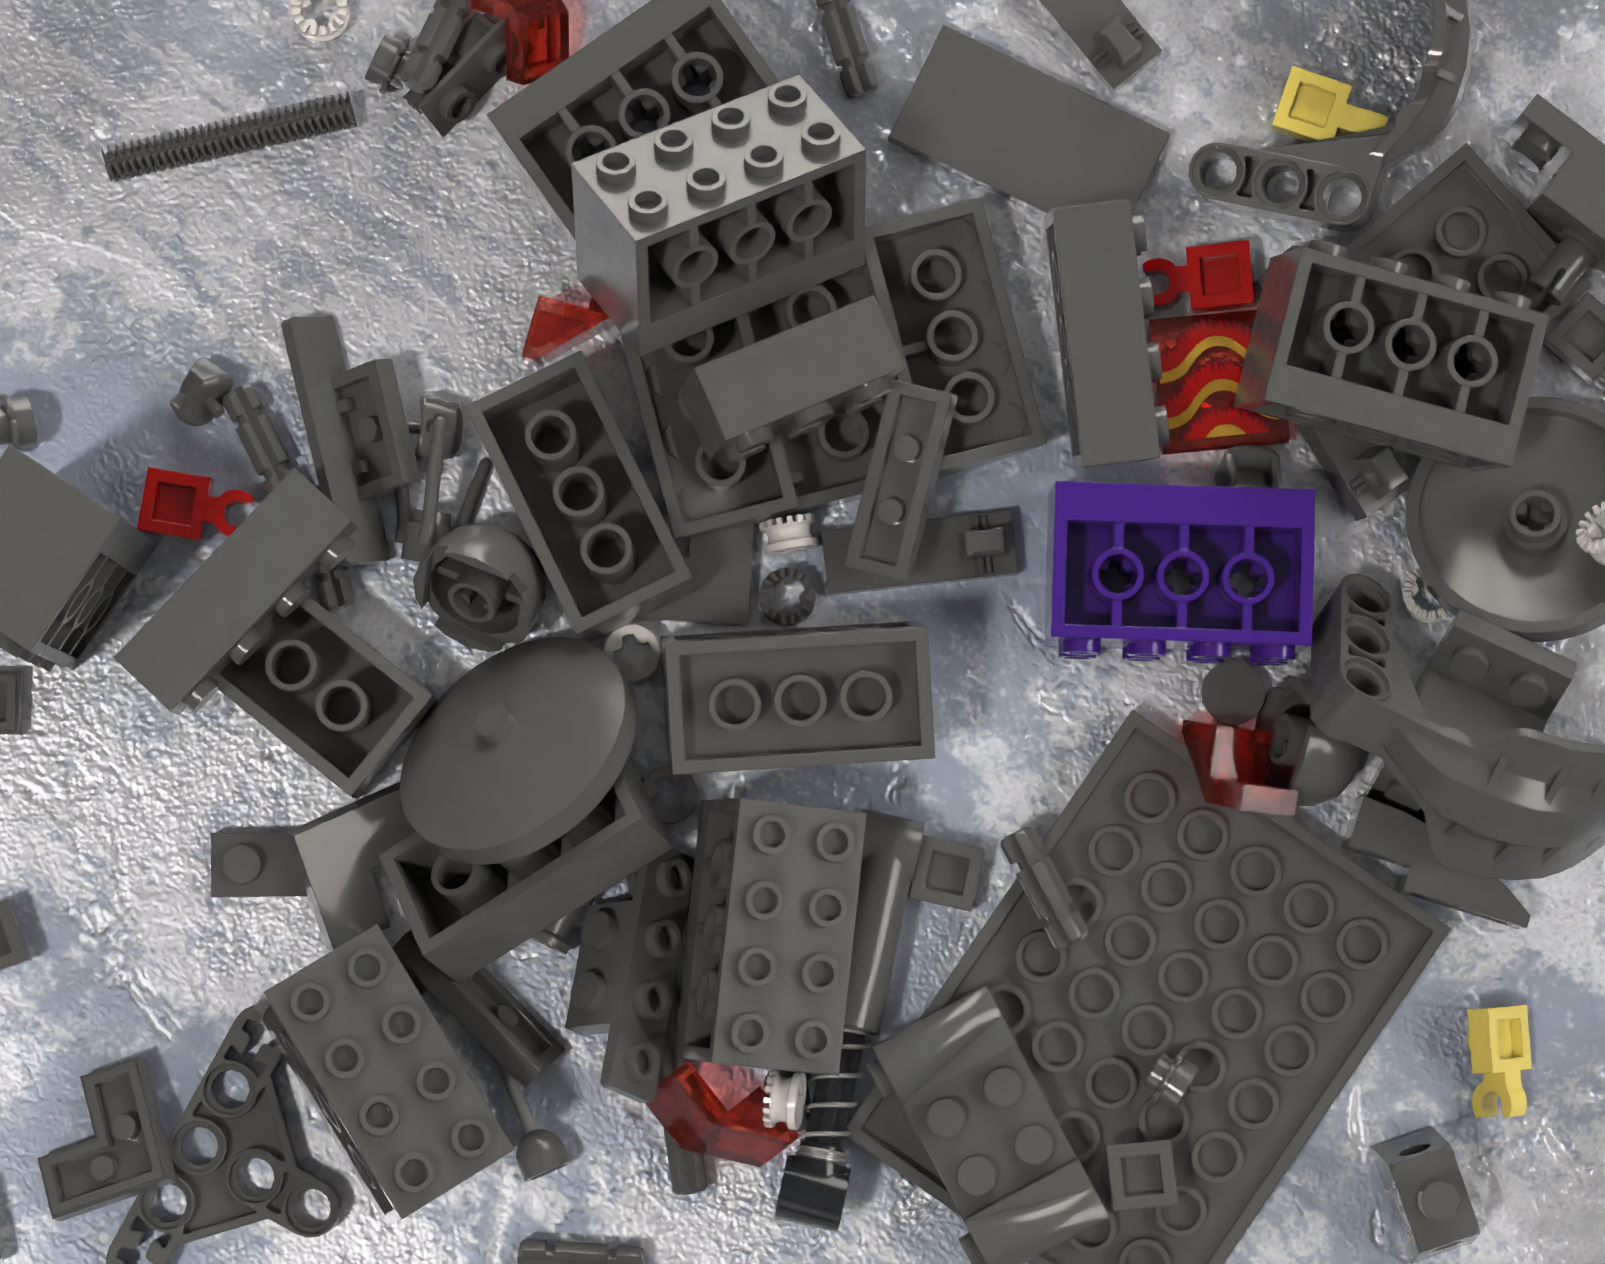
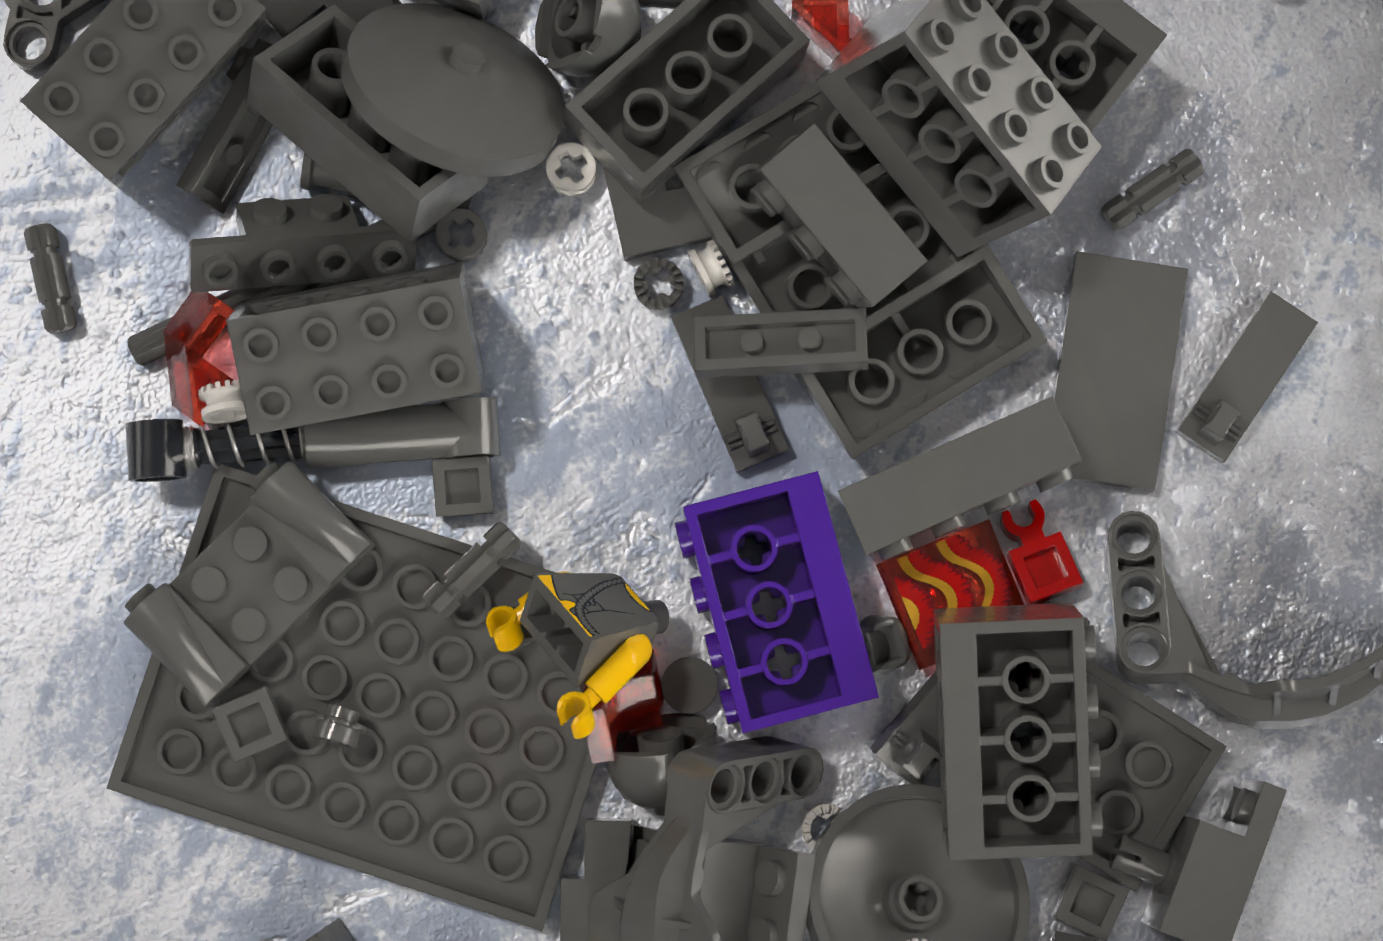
camera: 75 degrees right, 0 degrees up
dark grey hinge [480,1043,572,1182] -> none
dark grey brick [660,621,935,775] -> none
light yellow plate [1271,66,1389,142] -> none
none -> torso [486,571,669,739]

